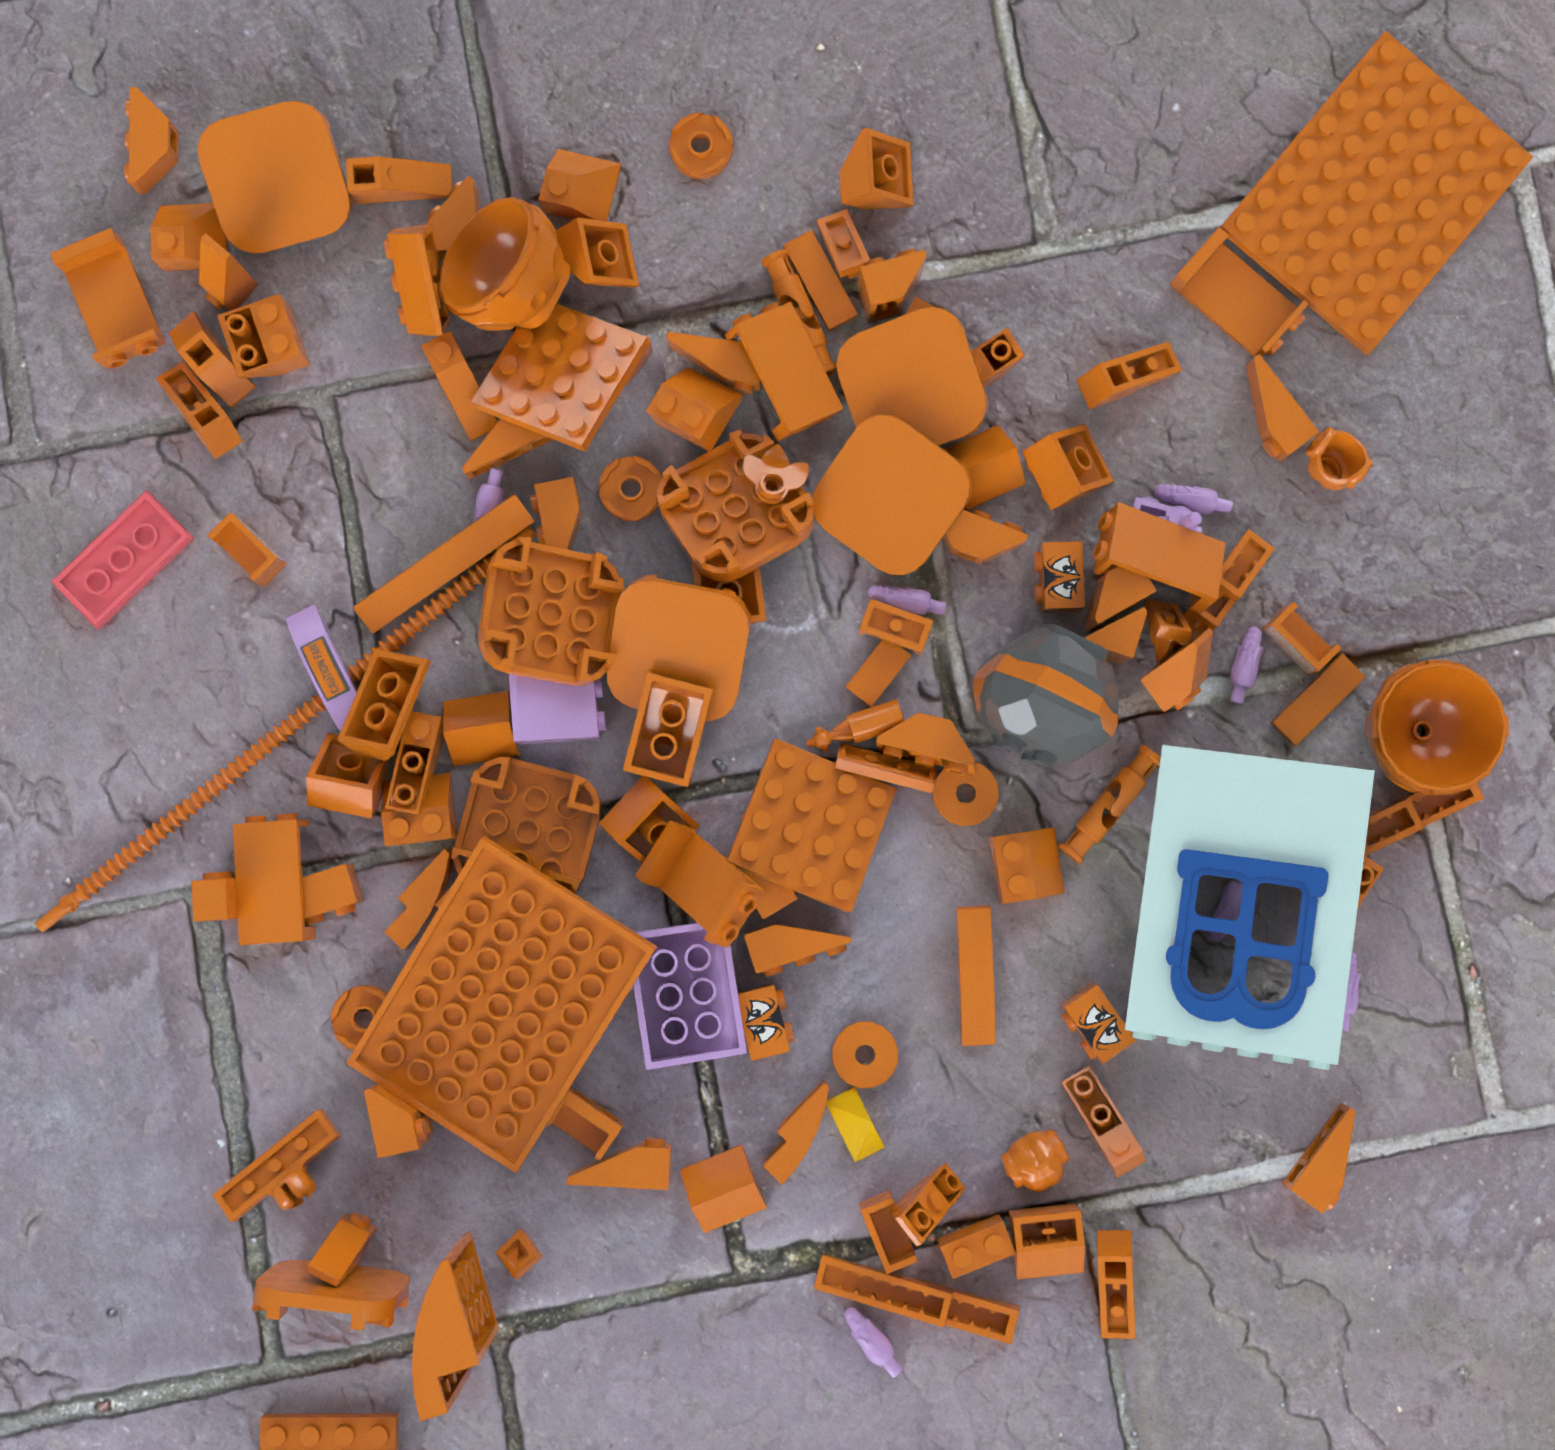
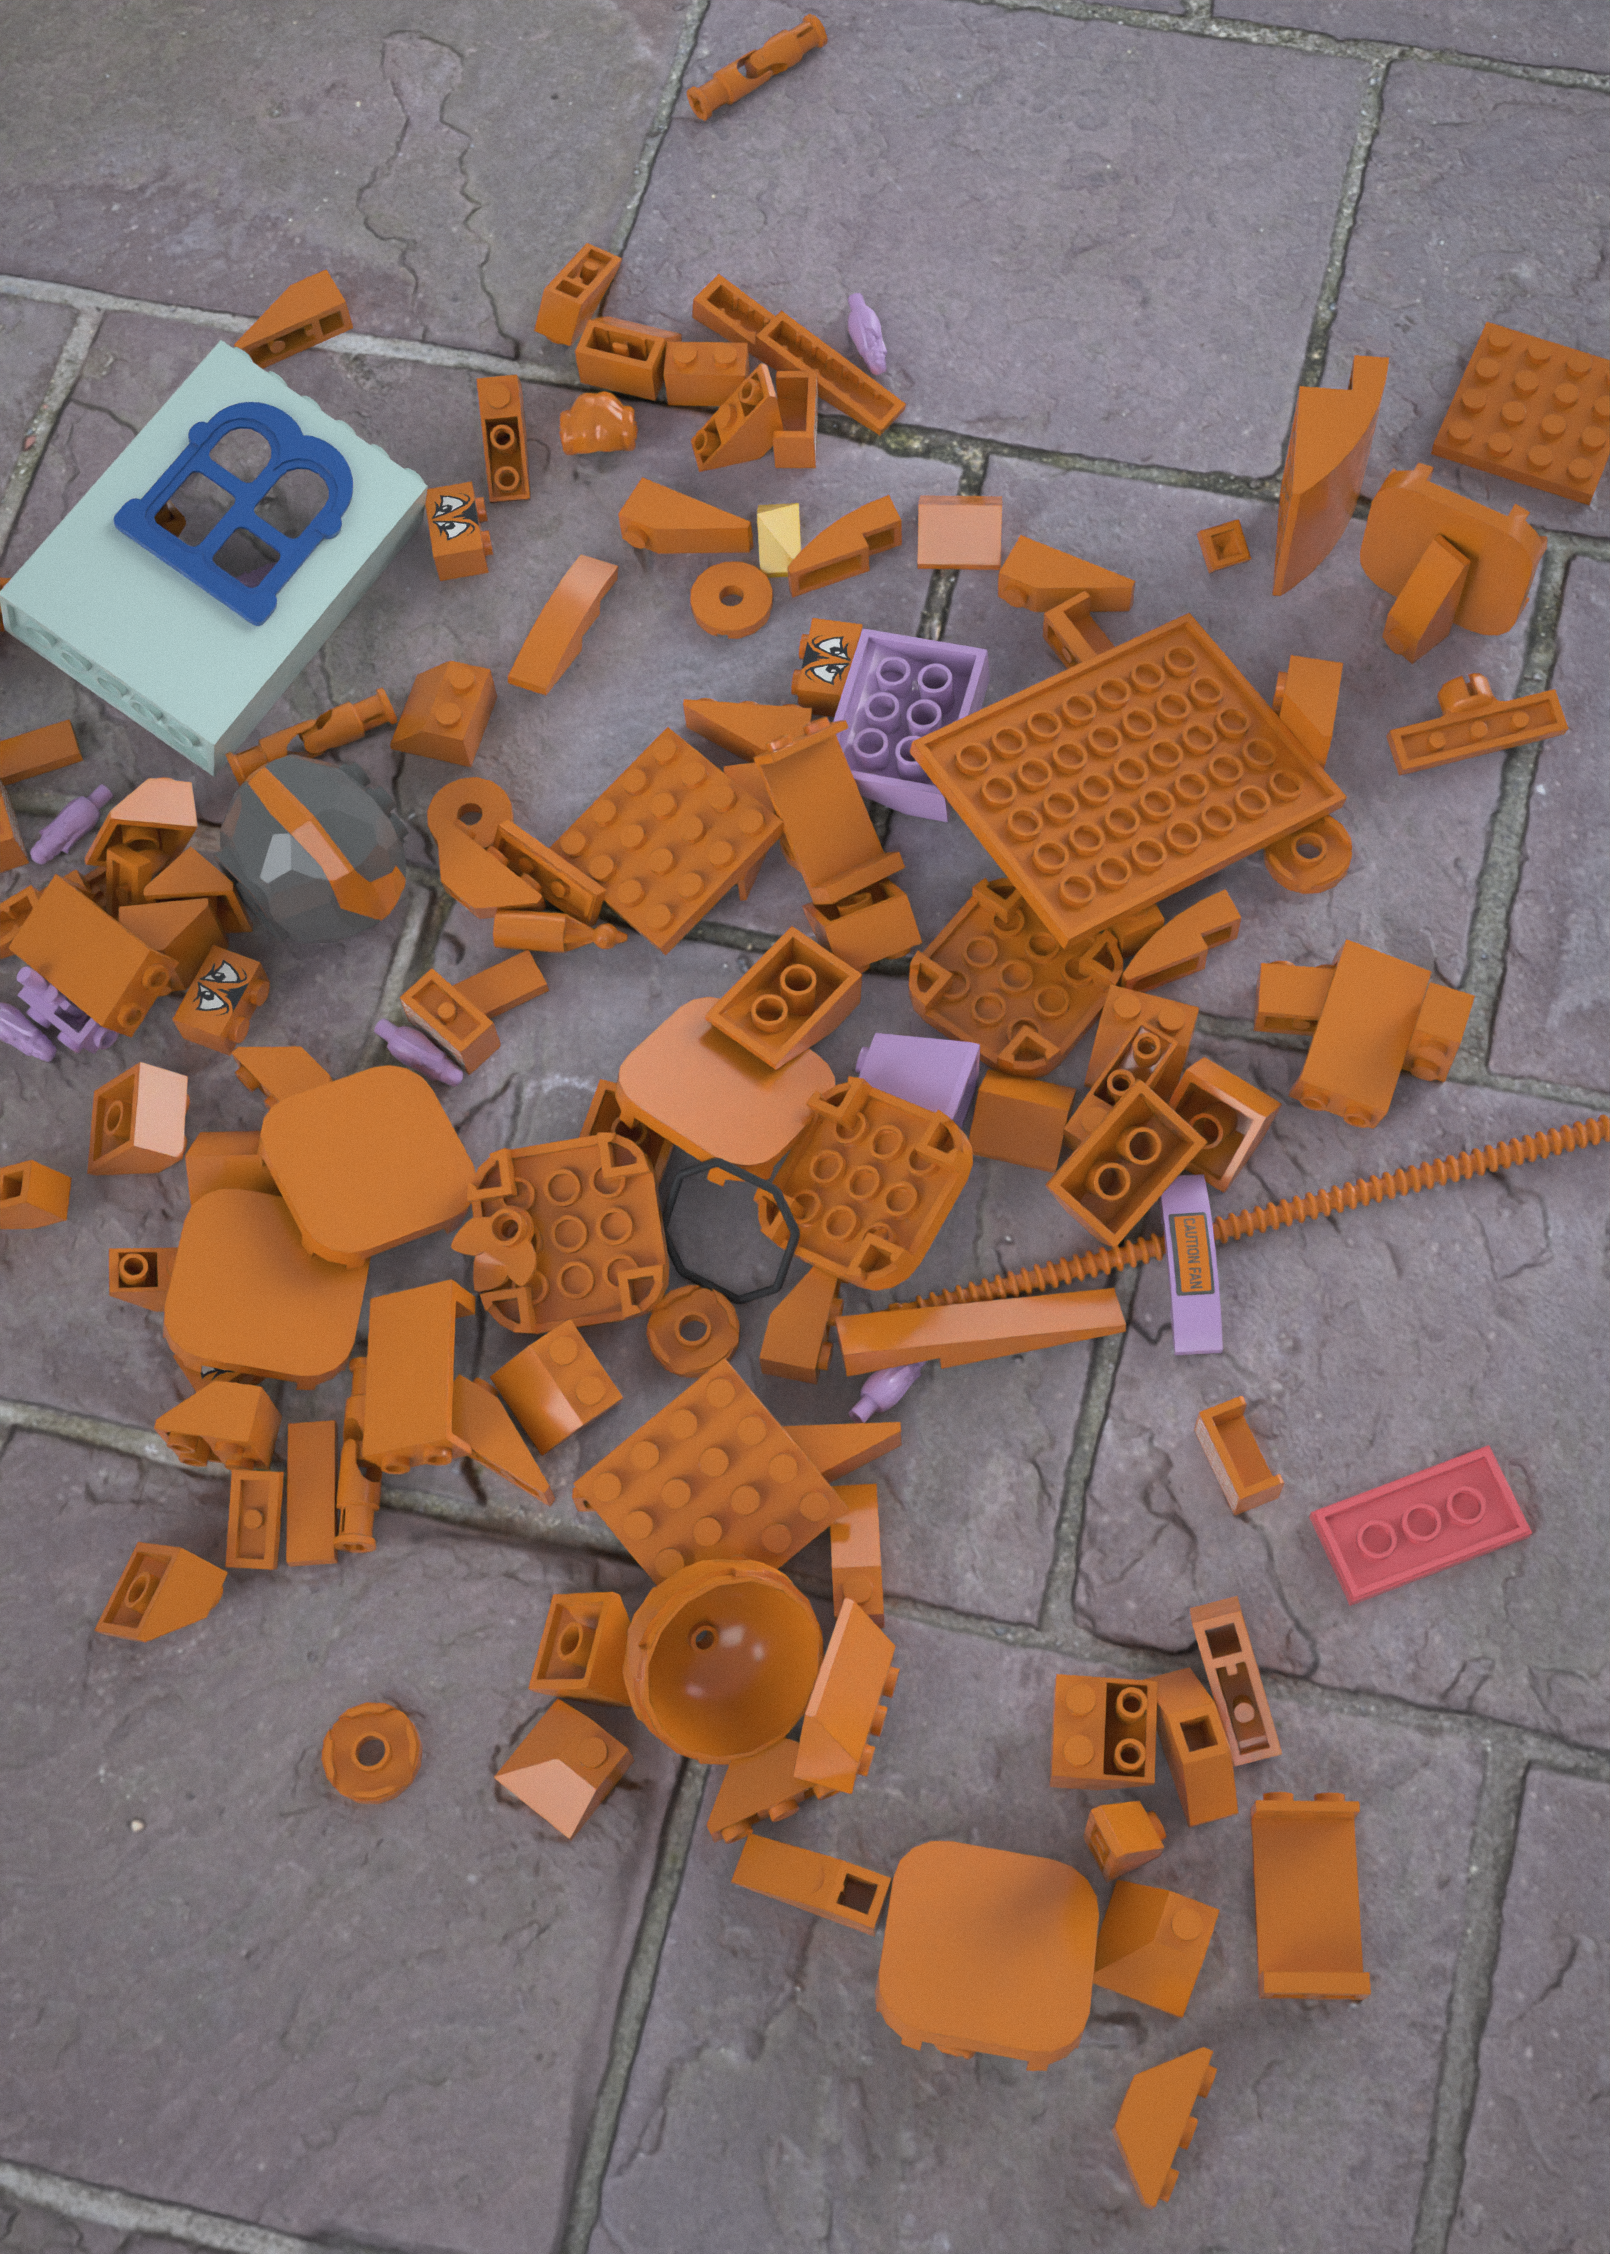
camera: 150 degrees left, 20 degrees down
none -> orange slope [618,477,754,554]
none -> black piece [662,1158,800,1304]

